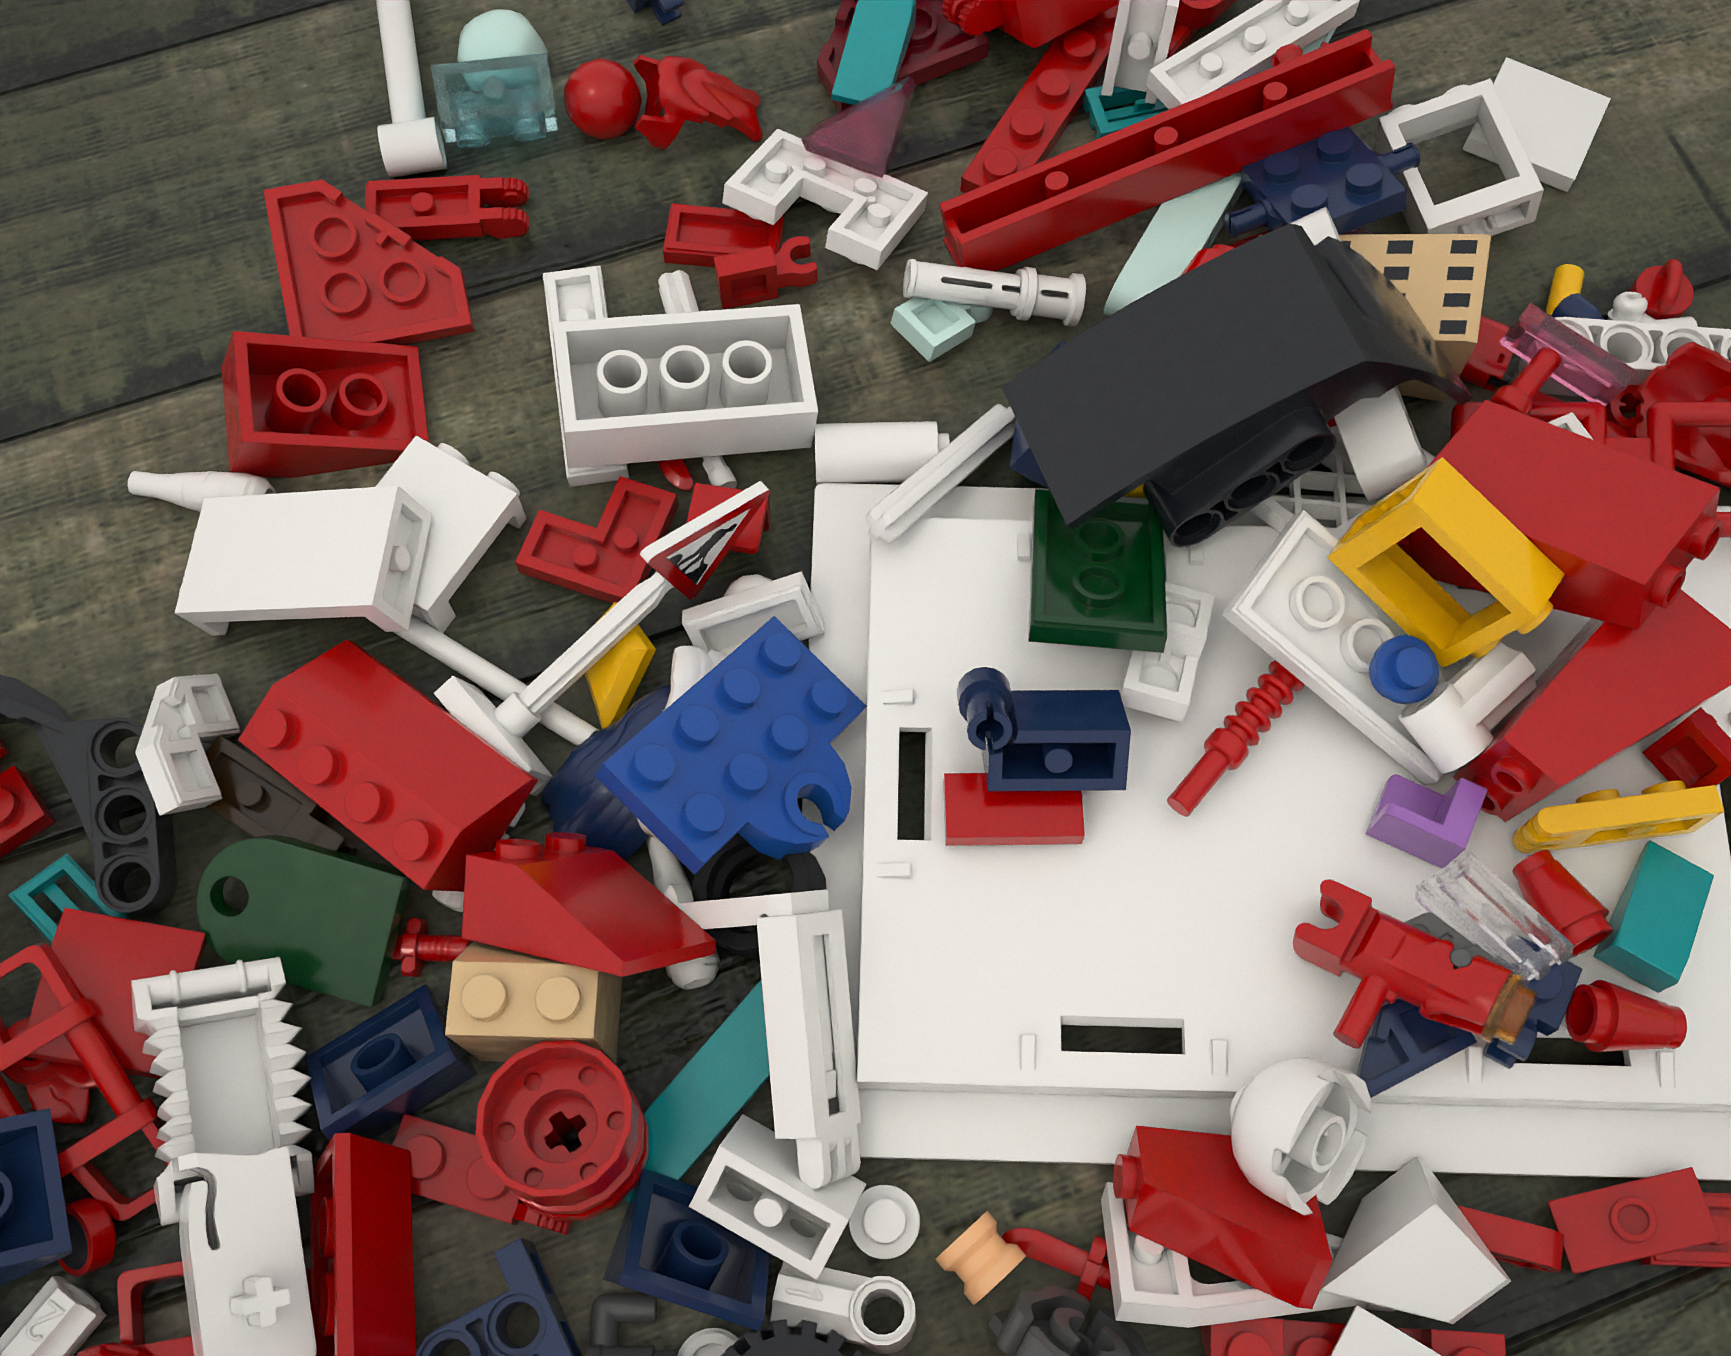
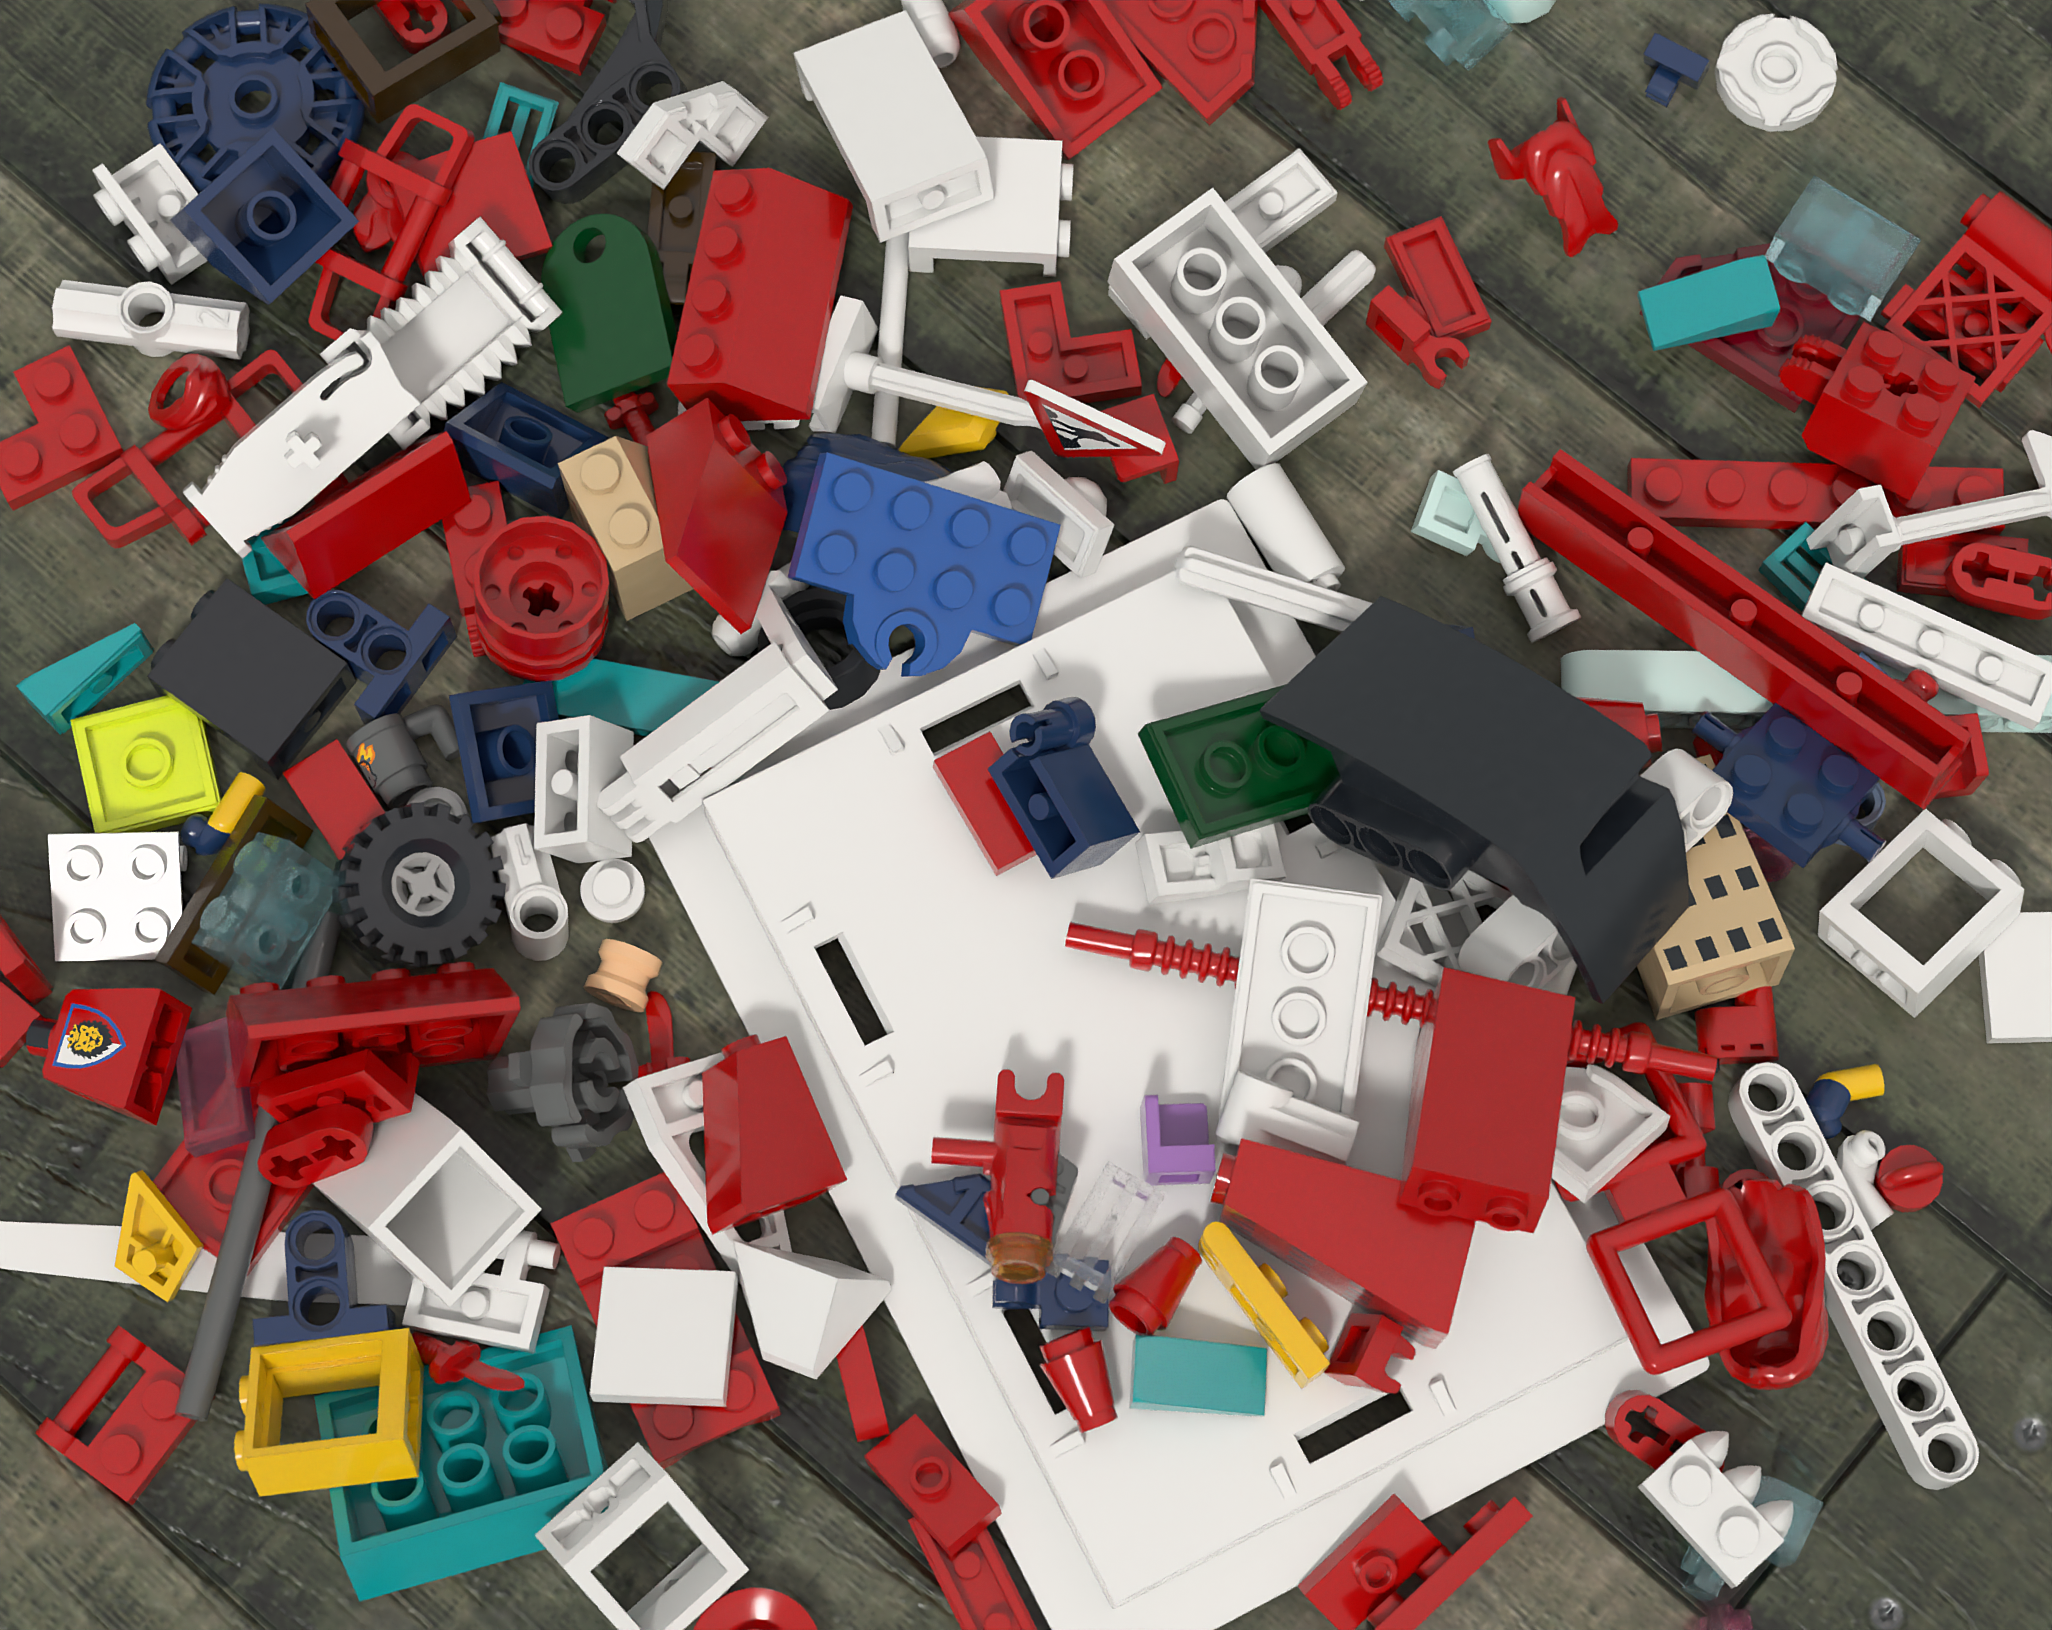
camera: 60 degrees right, 5 degrees up
red tile [57,1197,116,1277] -> none
red piece [563,58,642,140] -> none
white plate [722,129,928,270] -> none
clear pink slope [801,76,916,178] -> none
white cylinder [1230,1057,1371,1216] -> none
yellow window [1327,457,1565,668] -> none
blue plate [1369,635,1439,705] -> none
clear pink tile [1499,303,1638,407] -> none

